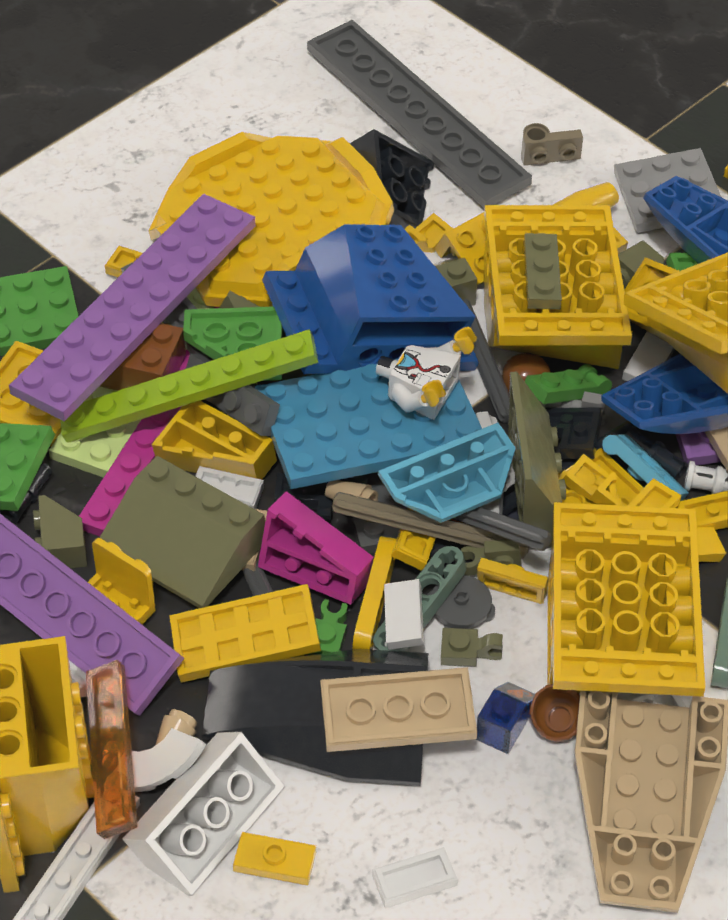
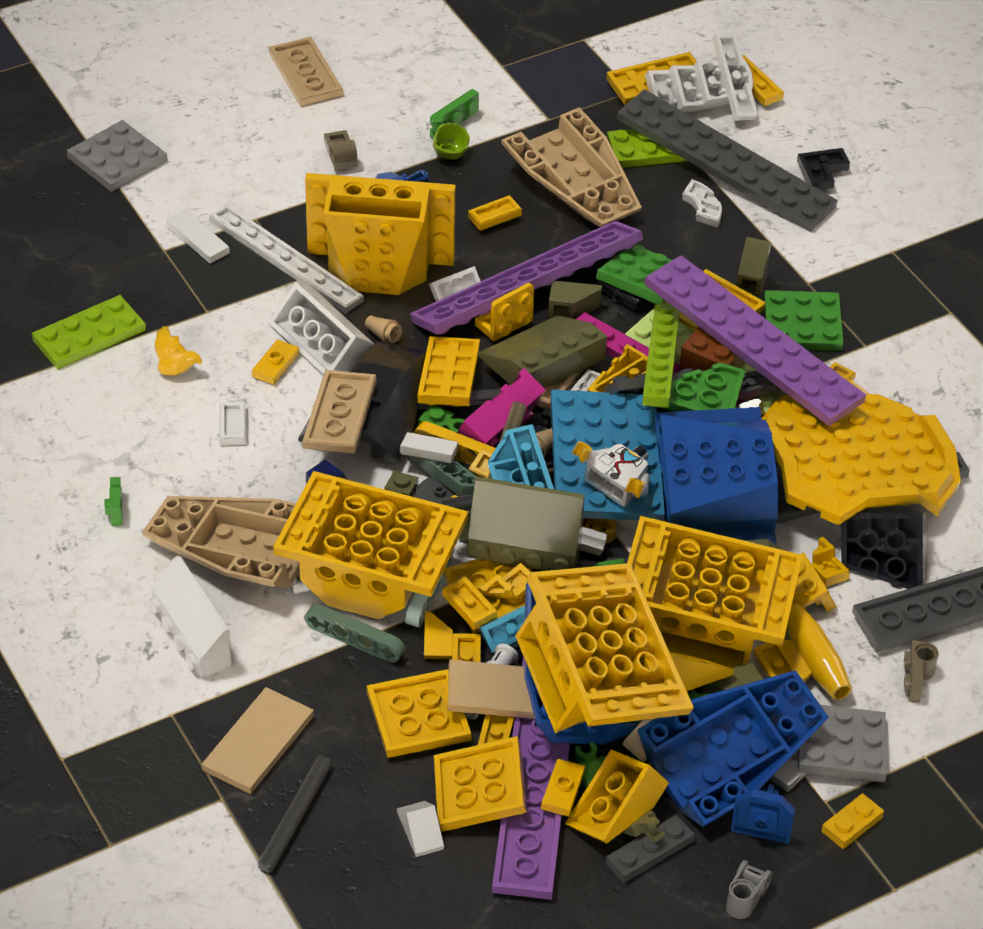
camera: 105 degrees right, 5 degrees down
clear orange plate [86,660,138,839] -> none
white tile [110,728,206,792] -> none
olive plate [524,233,562,310] -> none

